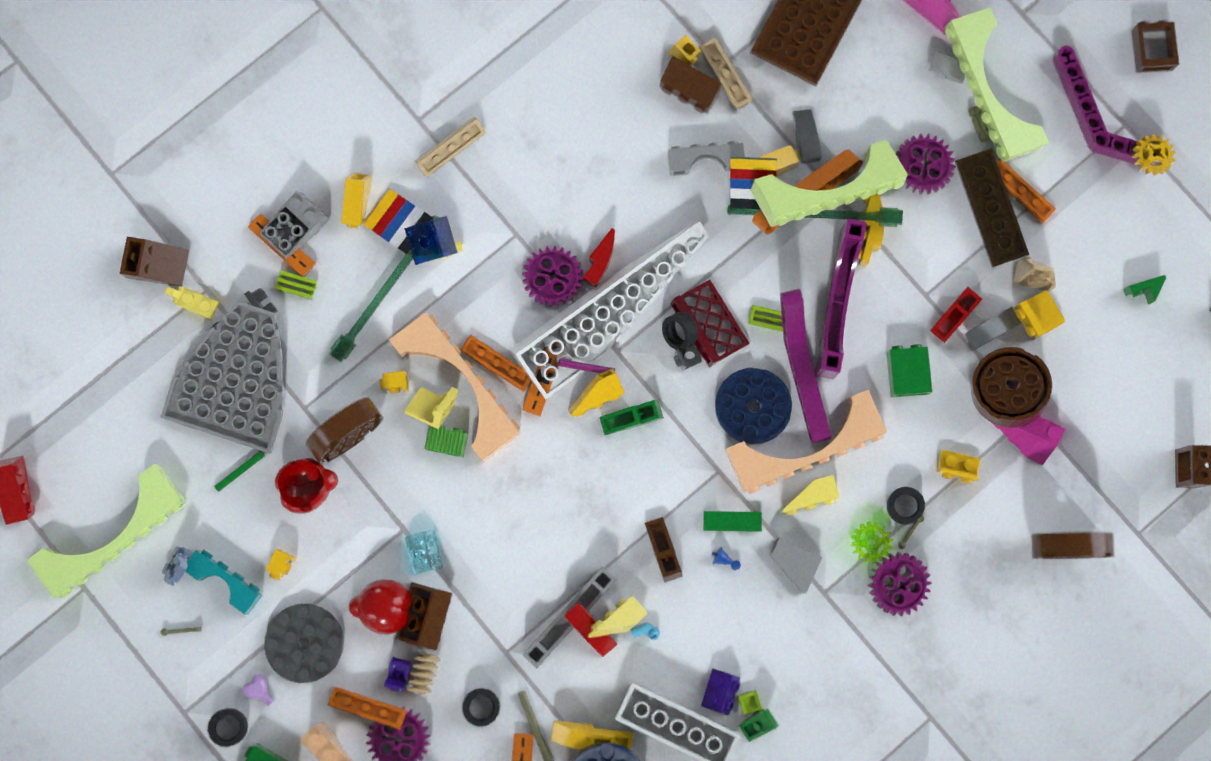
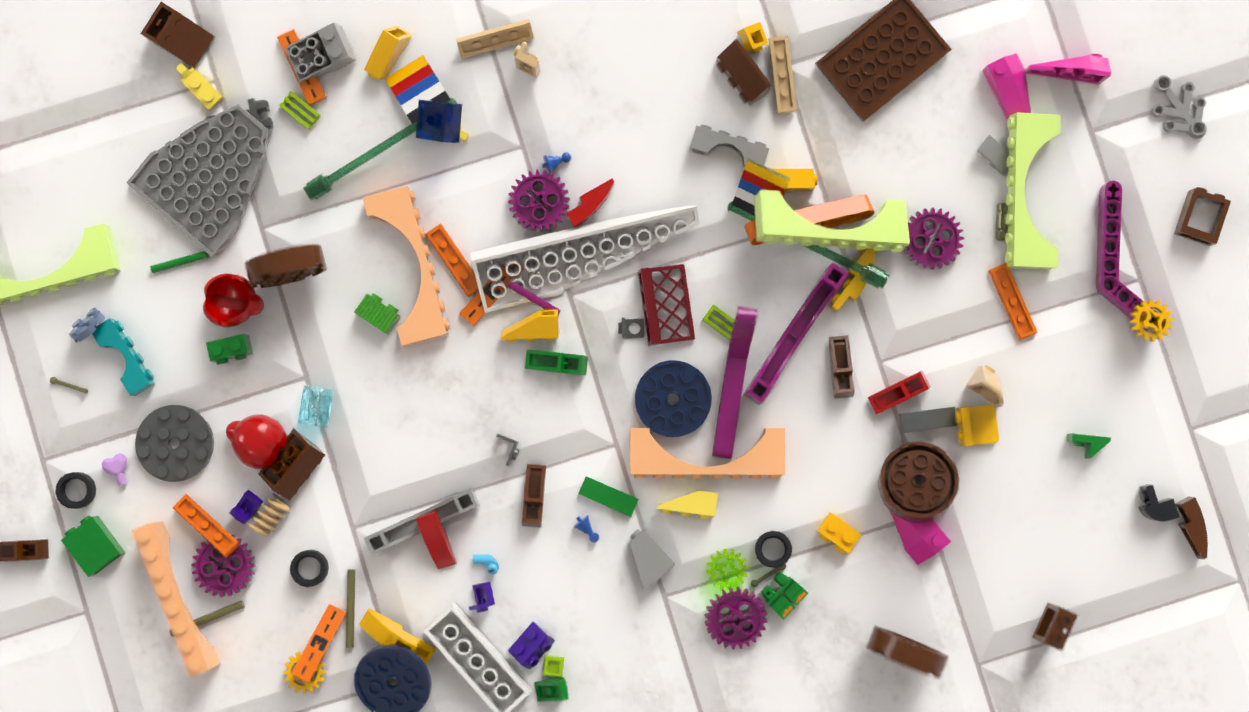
camera: 25 degrees right, 5 degrees up
yellow brick [265,549,297,581] -> none
yellow brick [380,371,409,394] -> none
light yellow bracket [404,387,459,429] -> none
light yellow slope [588,596,648,638] -> none
black tyre [662,312,698,350] -> none
dark grey slope [792,109,822,164] -> none
green brick [886,344,933,397] -> none
dark brown plate [955,148,1030,268] -> none
none -> green brick [206,334,253,365]
none -> dark purple bracket [469,582,495,613]
none -> dark grey bracket [496,434,520,466]
none -> tan bracket [514,41,540,78]
none -> blue piece [542,152,571,173]
none -> green hips [761,572,808,620]
none -> reddish brown slope [829,335,855,399]

